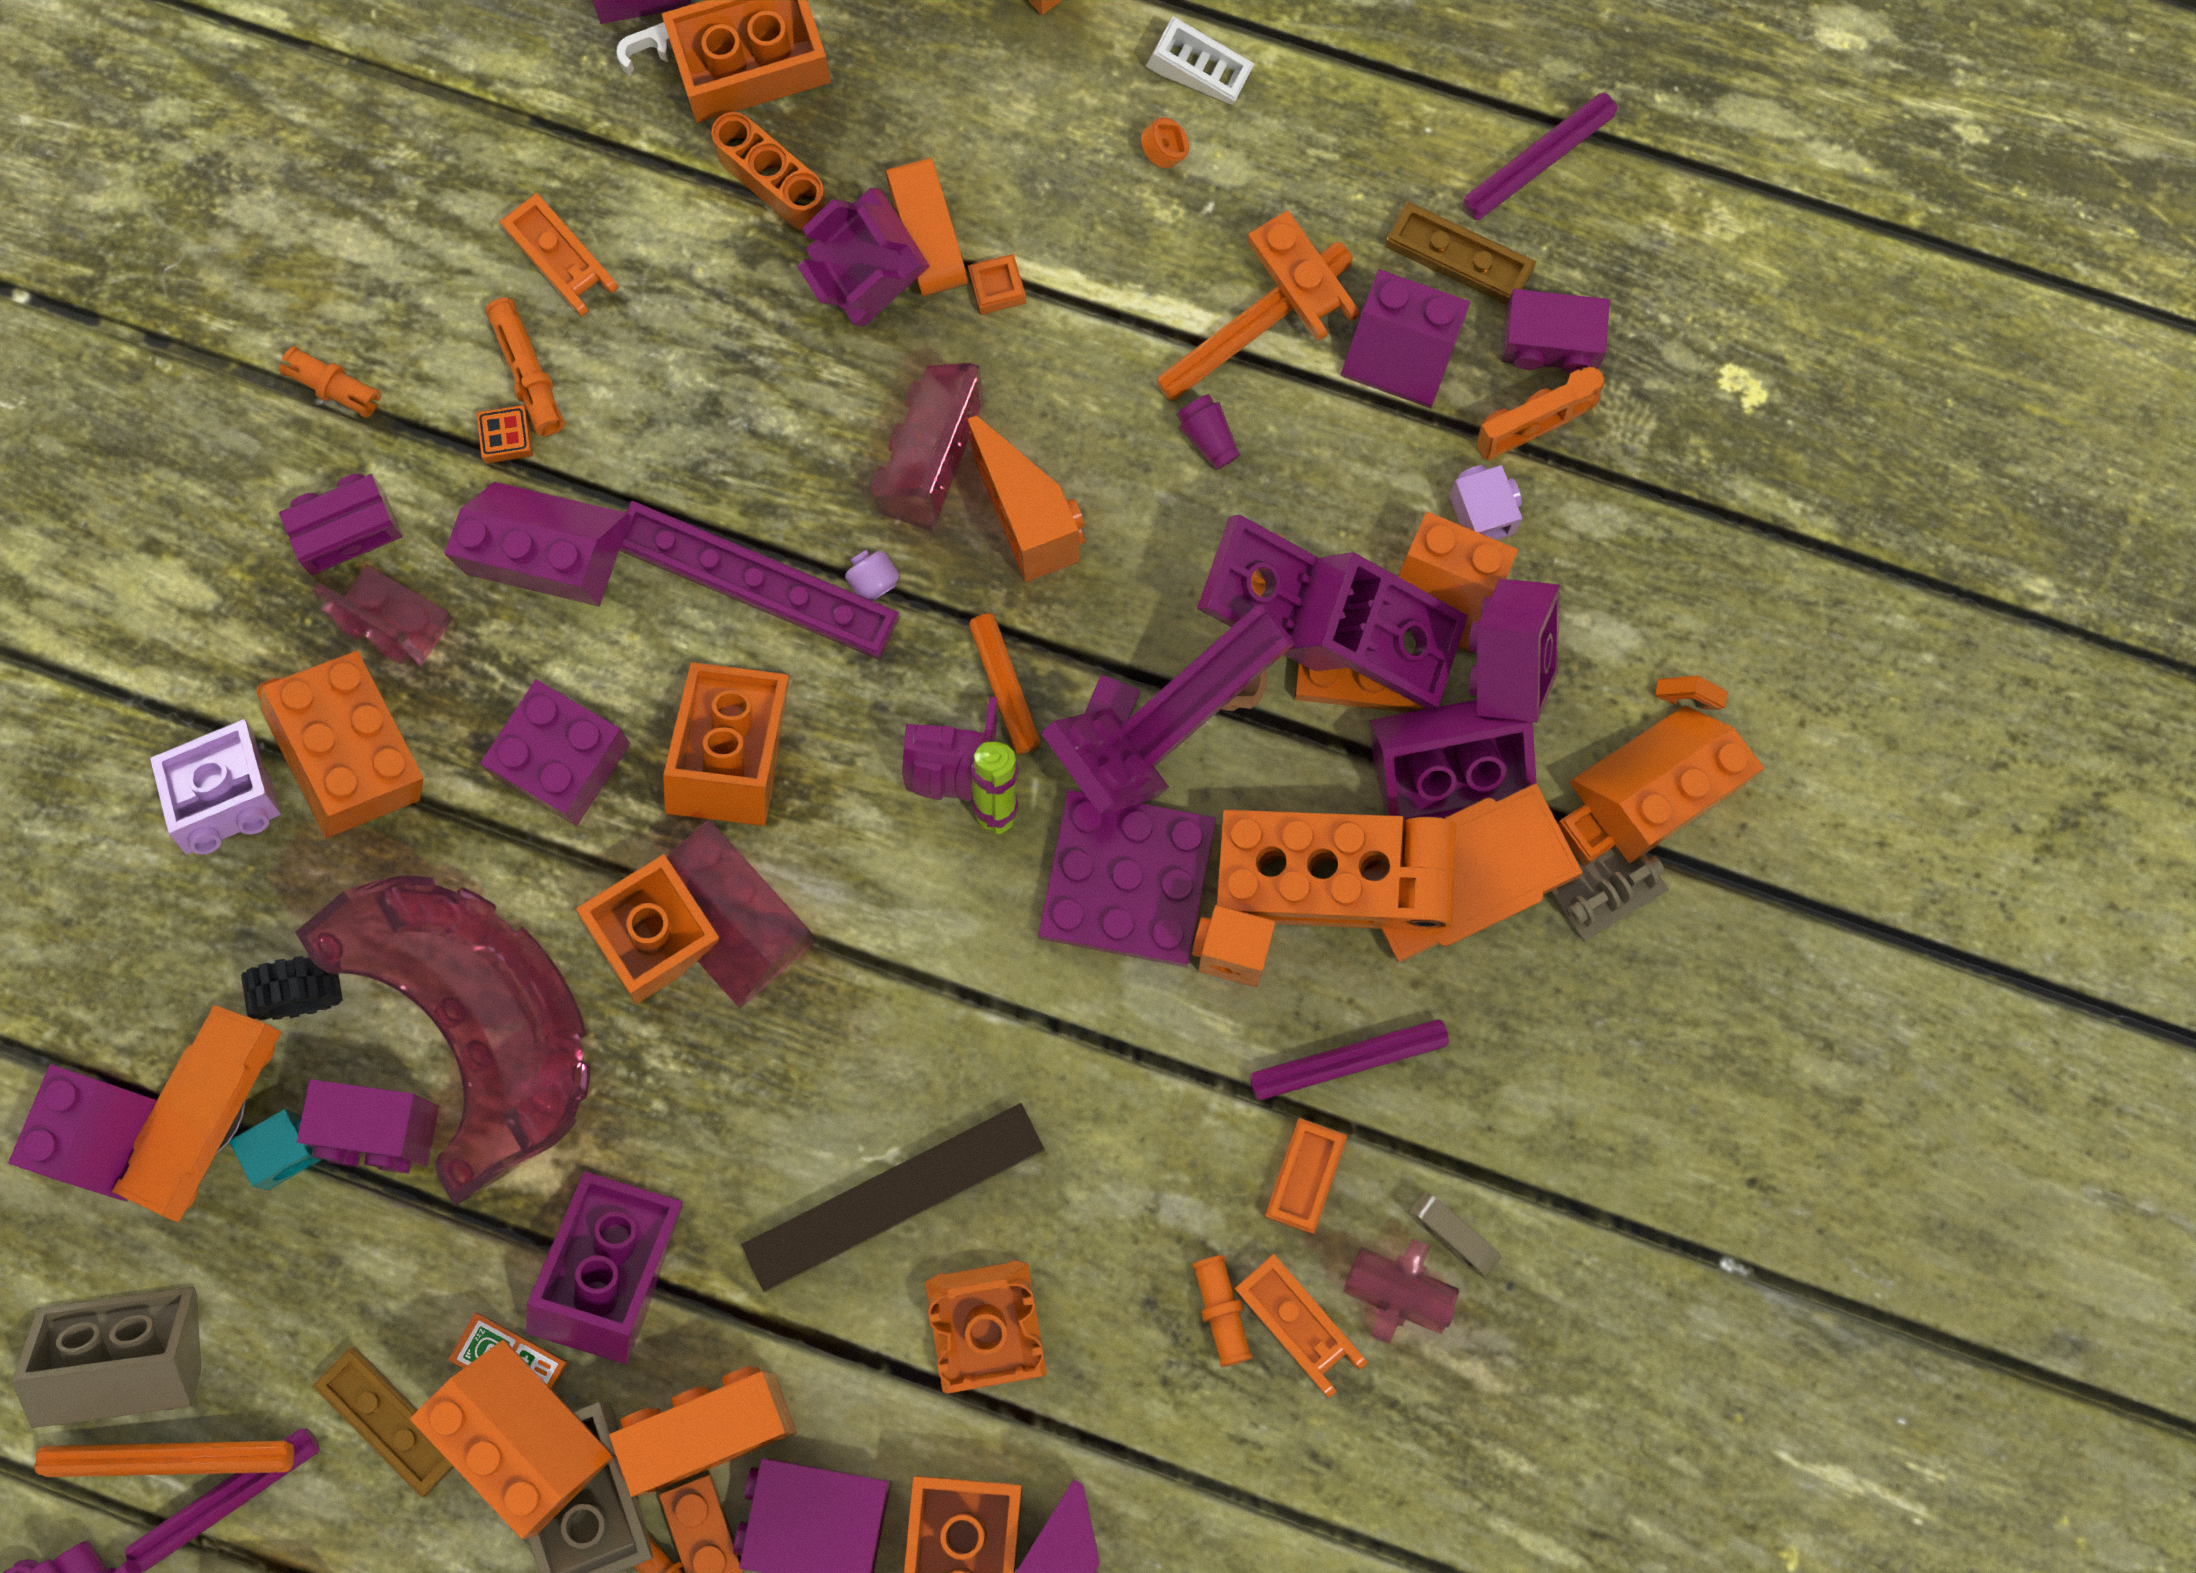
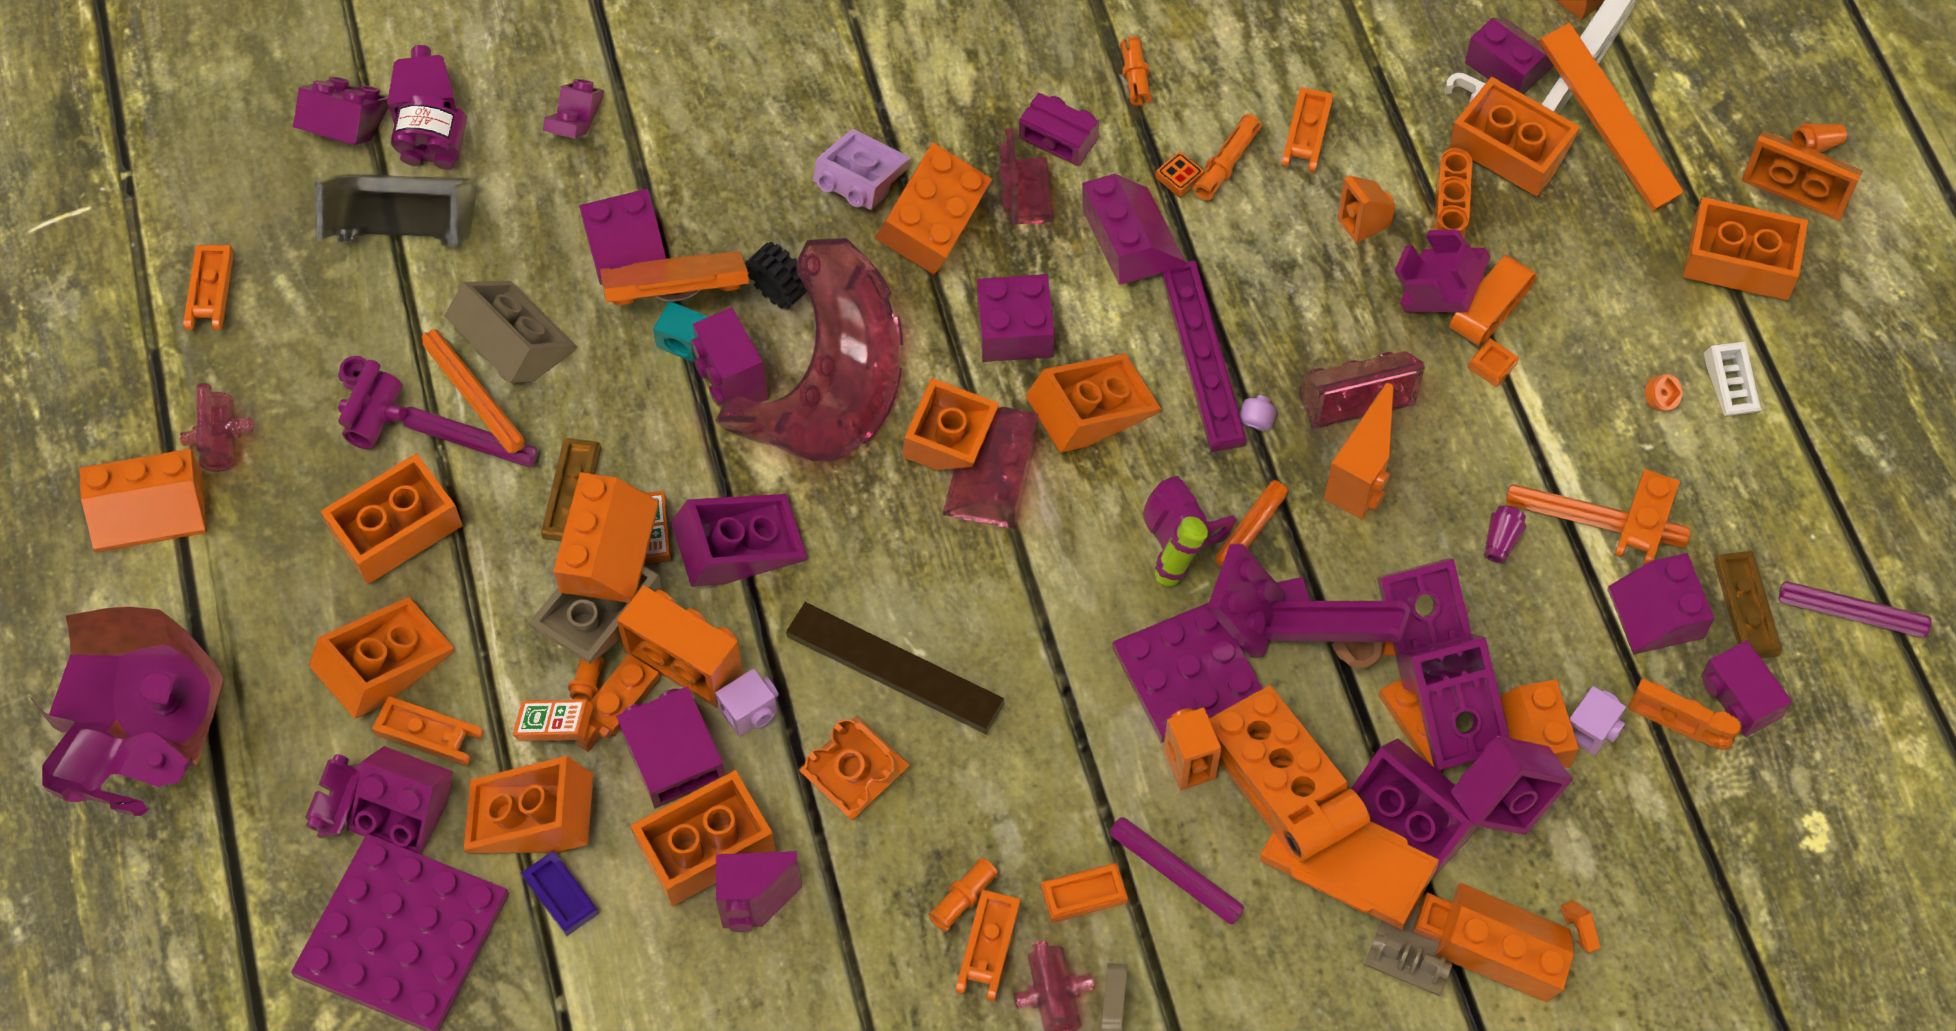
camera: 55 degrees right, 15 degrees down
none -> lavender brick [715,668,779,737]
none -> orange slope [1337,176,1395,244]

